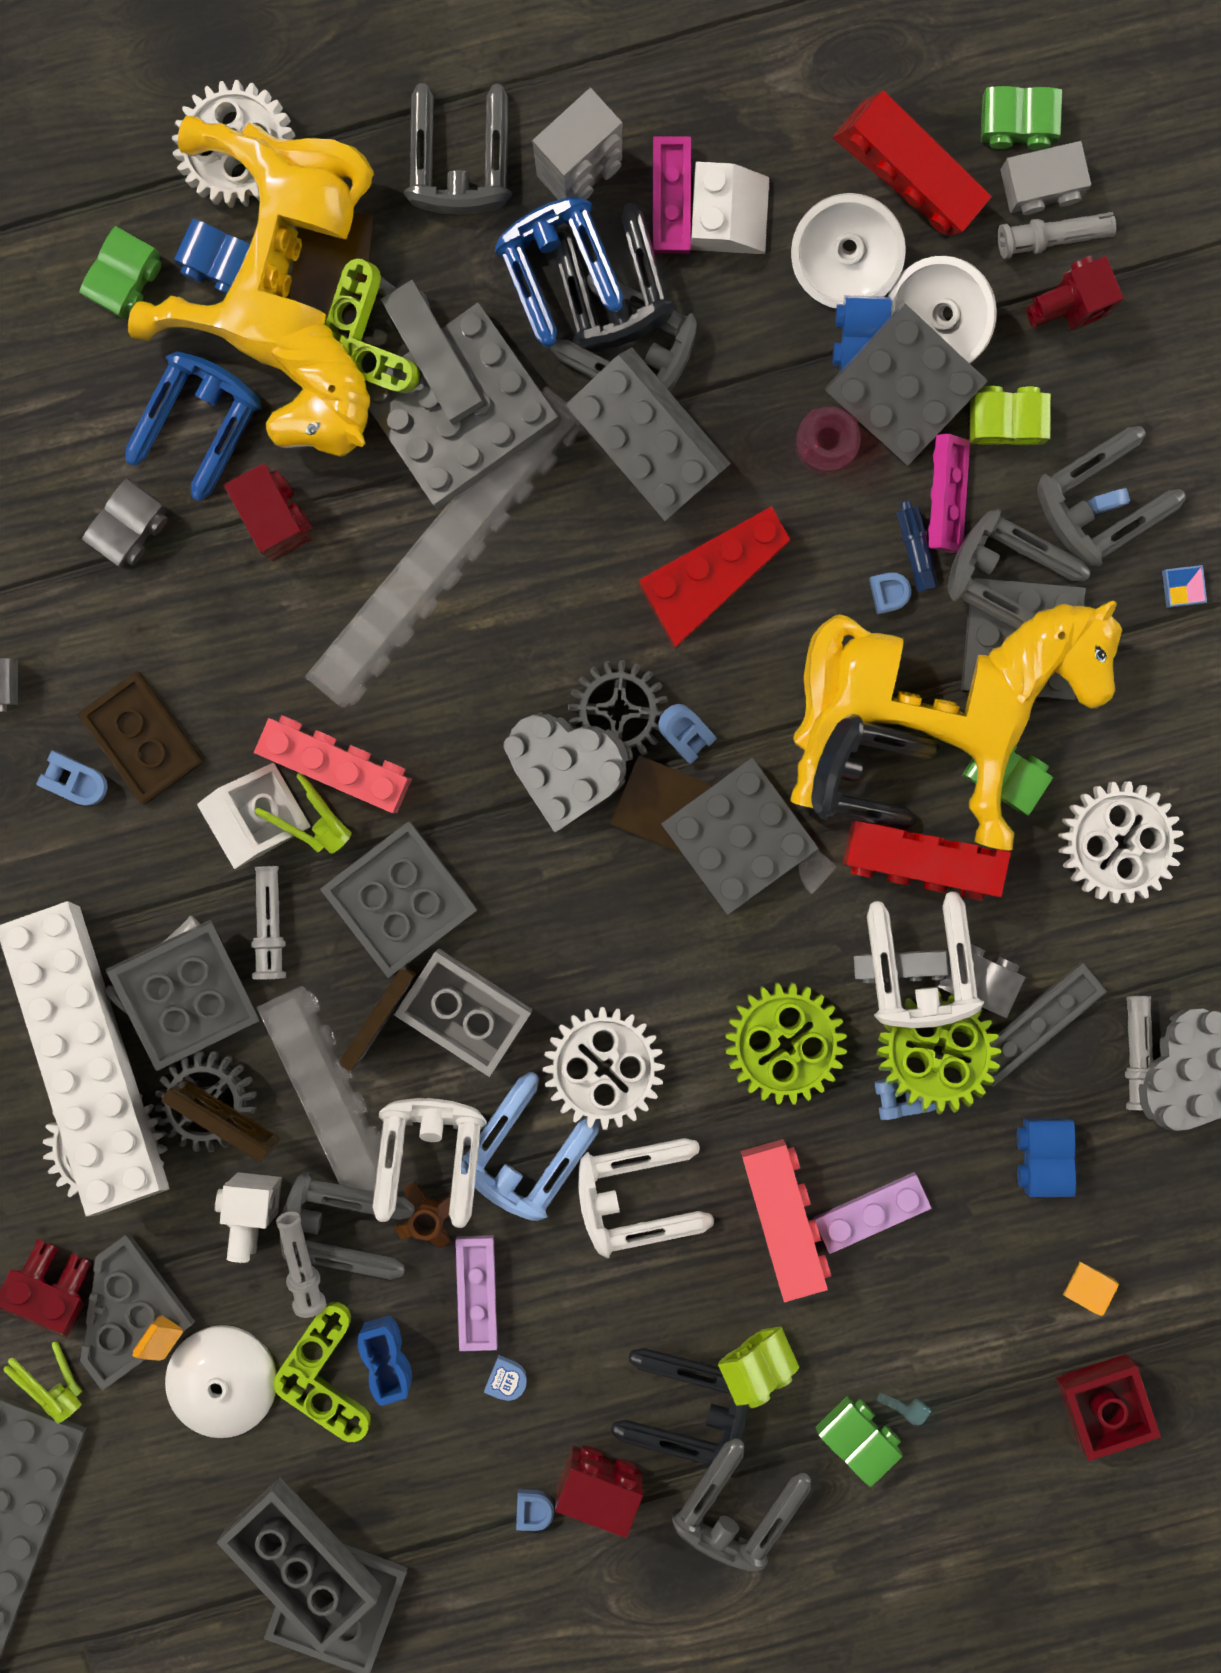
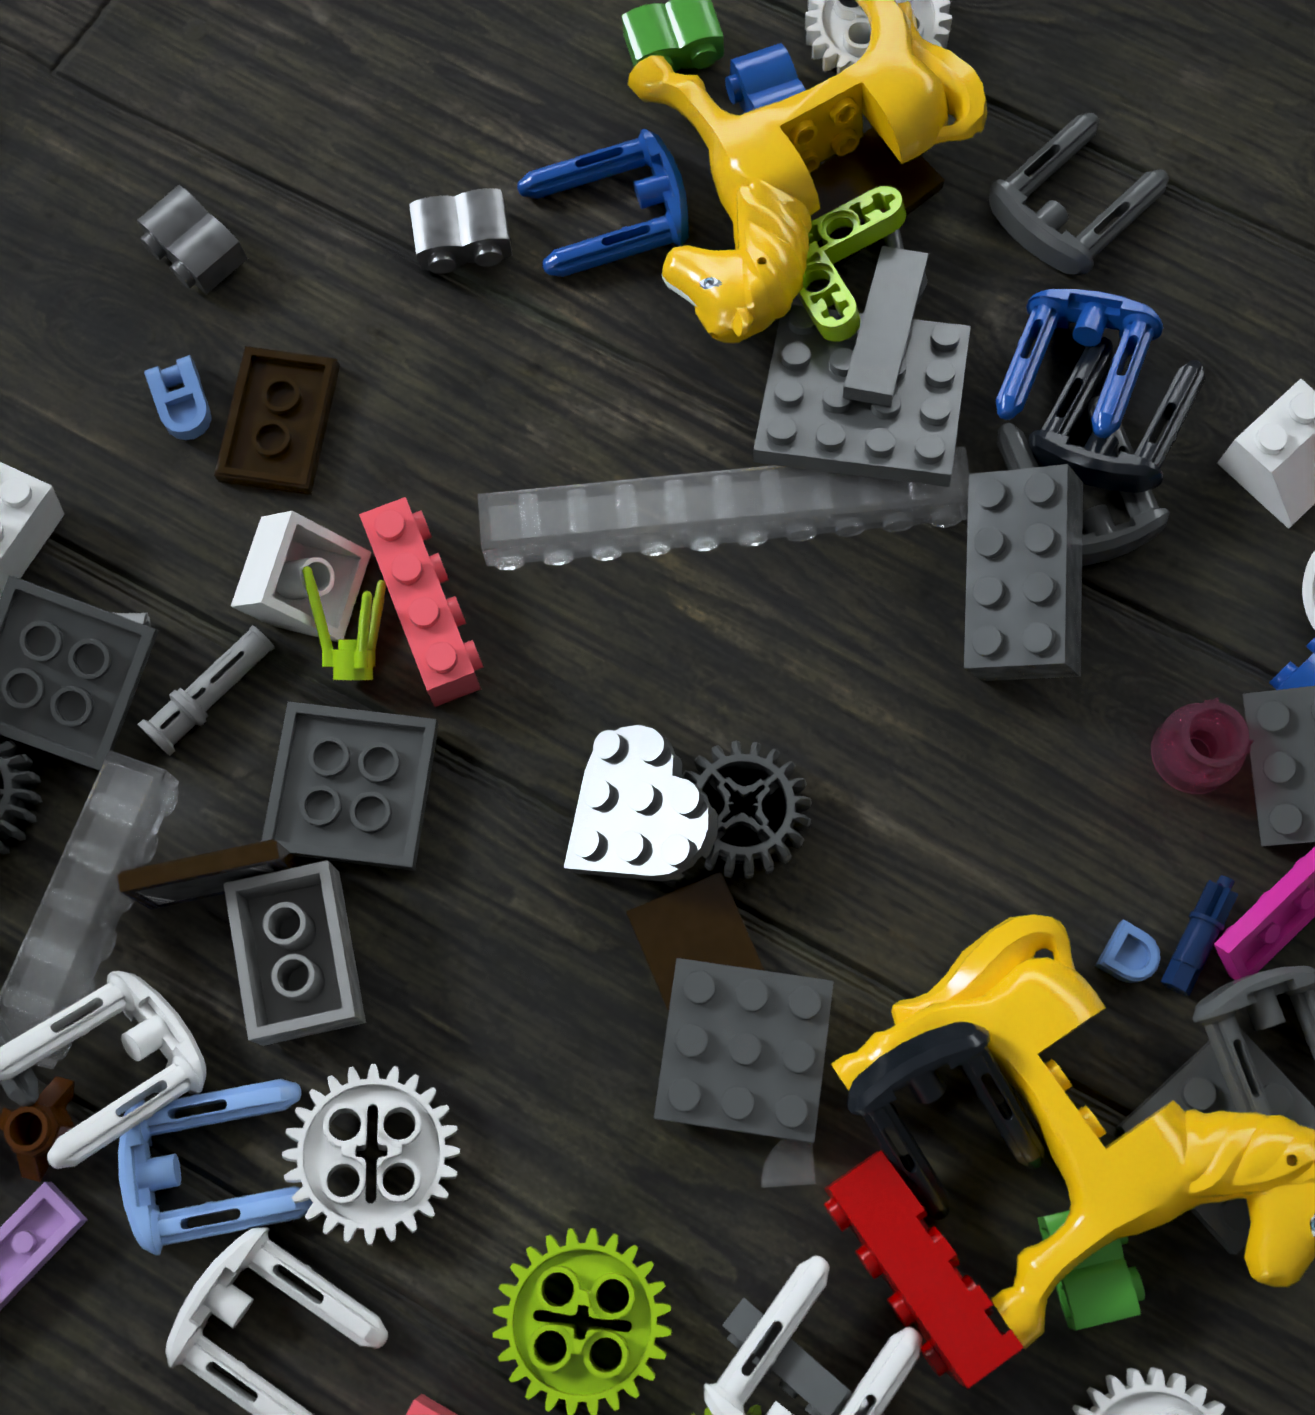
camera: 45 degrees right, 15 degrees down
dark red brick [224,463,312,562] -> none
light grey brick [532,87,622,200] -> none
red wedge [639,506,790,650] -> none
dark pink plate [653,137,691,254] -> none
medium blue plate [659,704,717,765] -> none

